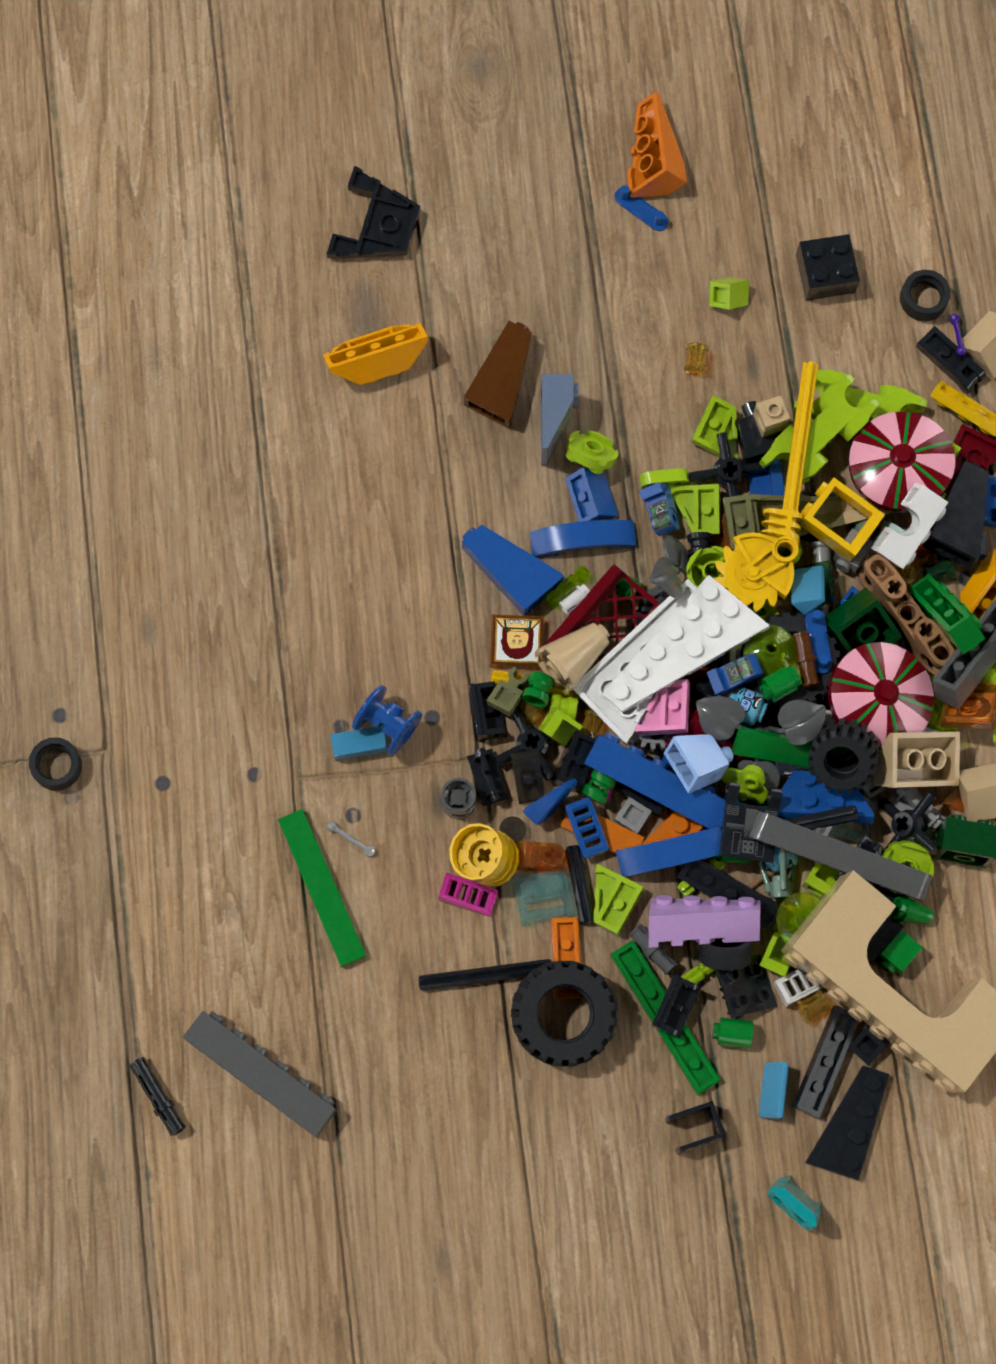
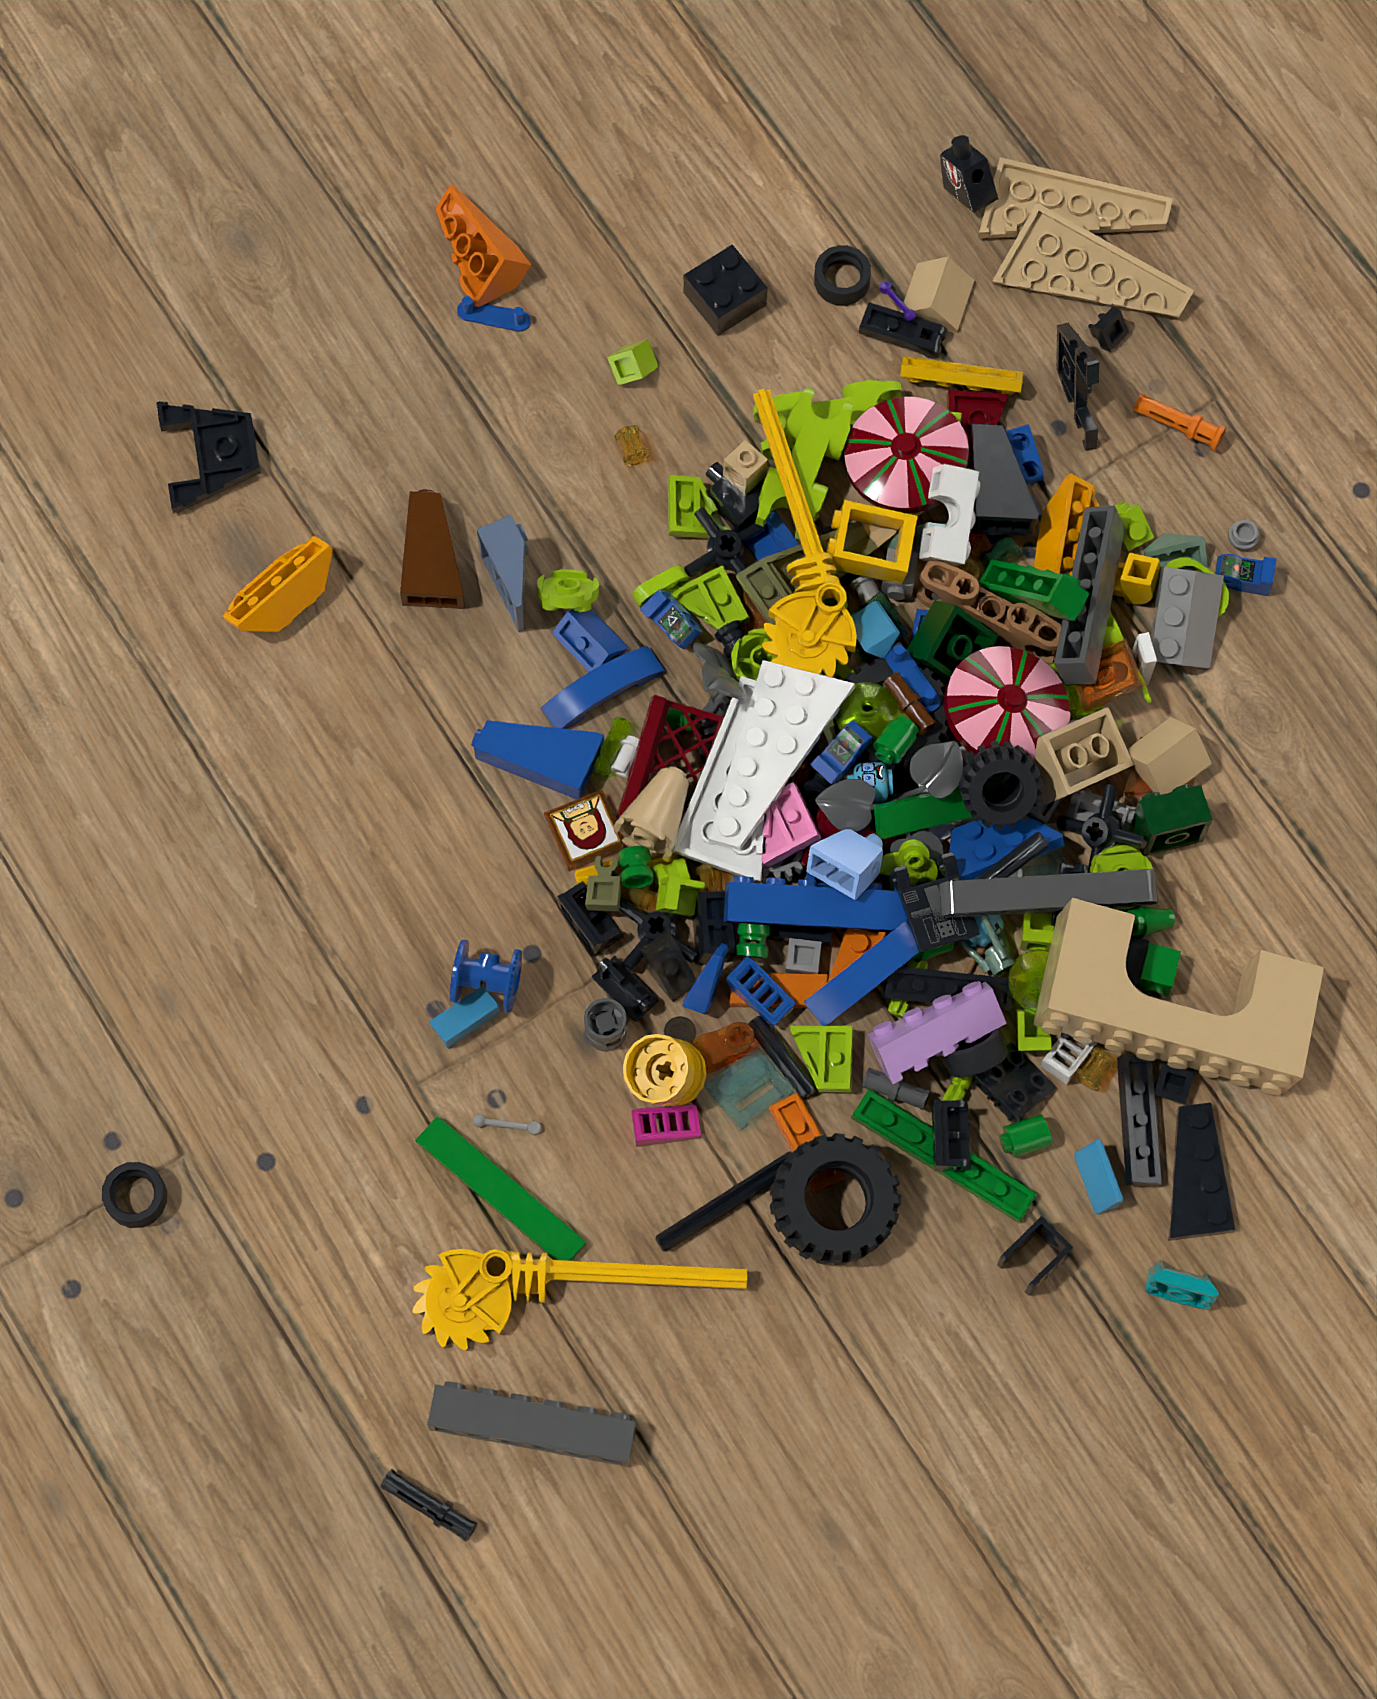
camera: 25 degrees left, 5 degrees down
none -> yellow piece [412,1249,748,1351]

